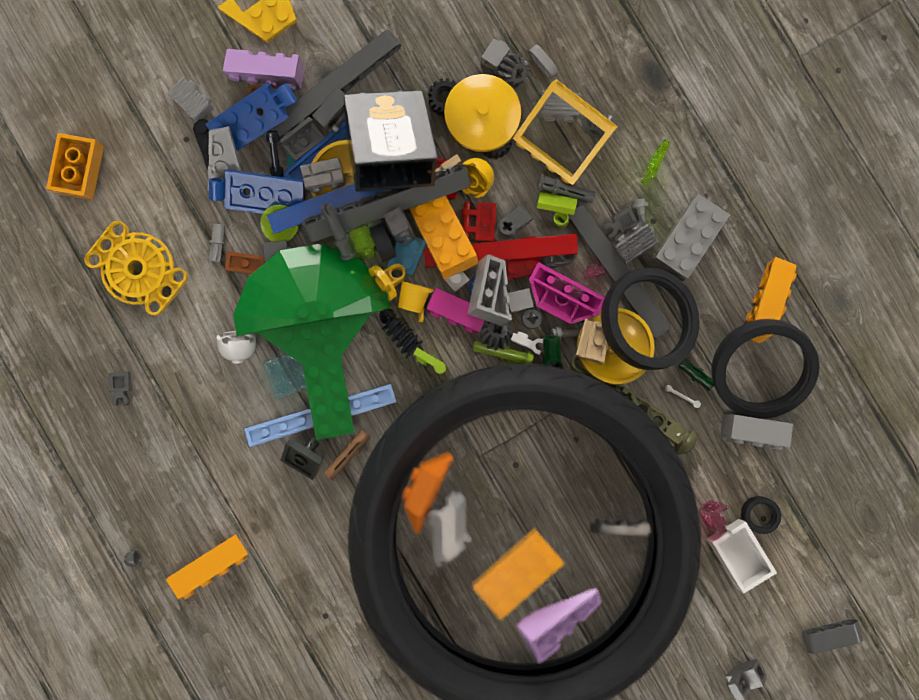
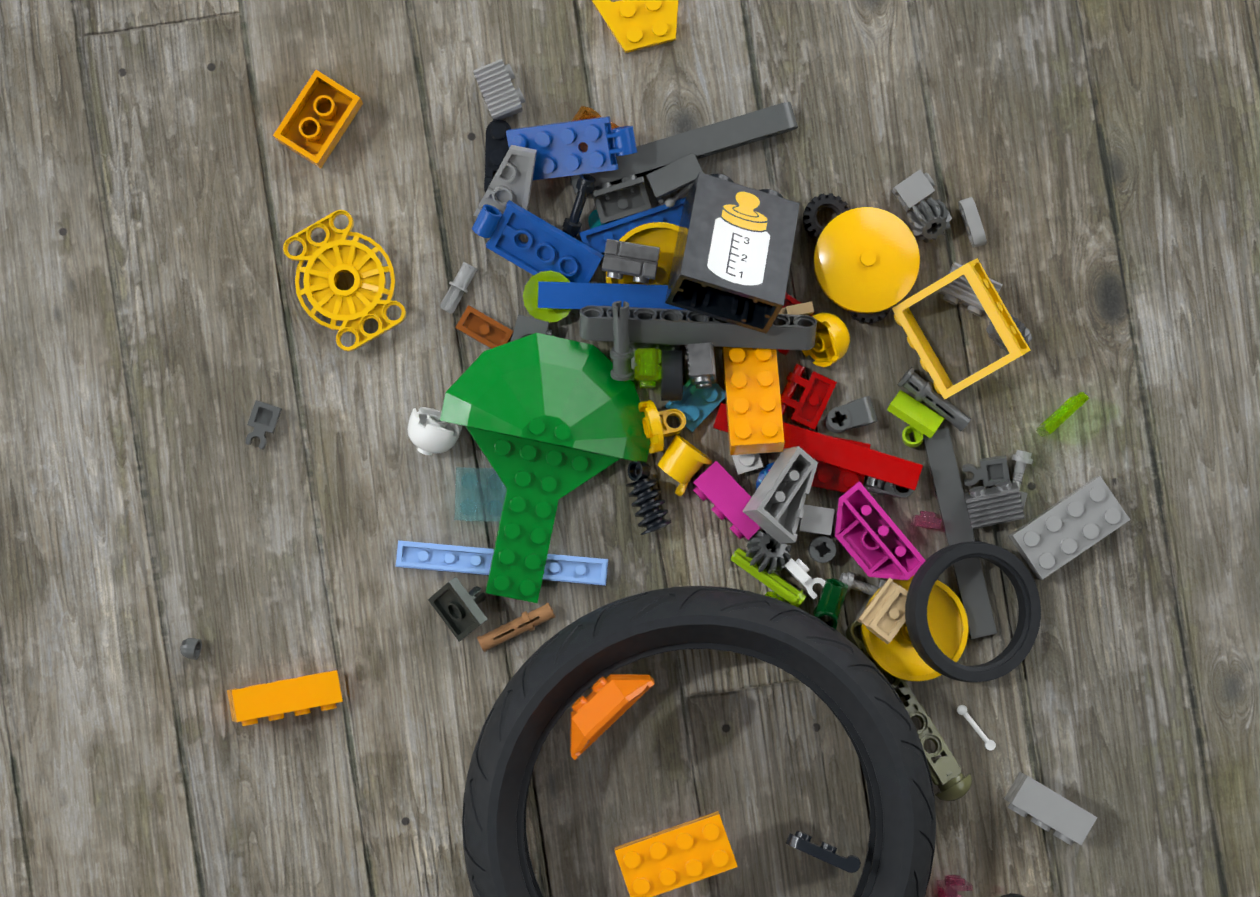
camera: 25 degrees right, 0 degrees up
lavender wedge [223,49,305,91] -> none
lime plate [413,348,446,374] -> none
light grey brick [428,491,472,568] -> none
dark green pin [678,358,714,391] -> none
black tyre [711,319,819,419] -> none
light orange wedge [745,257,797,344] -> none

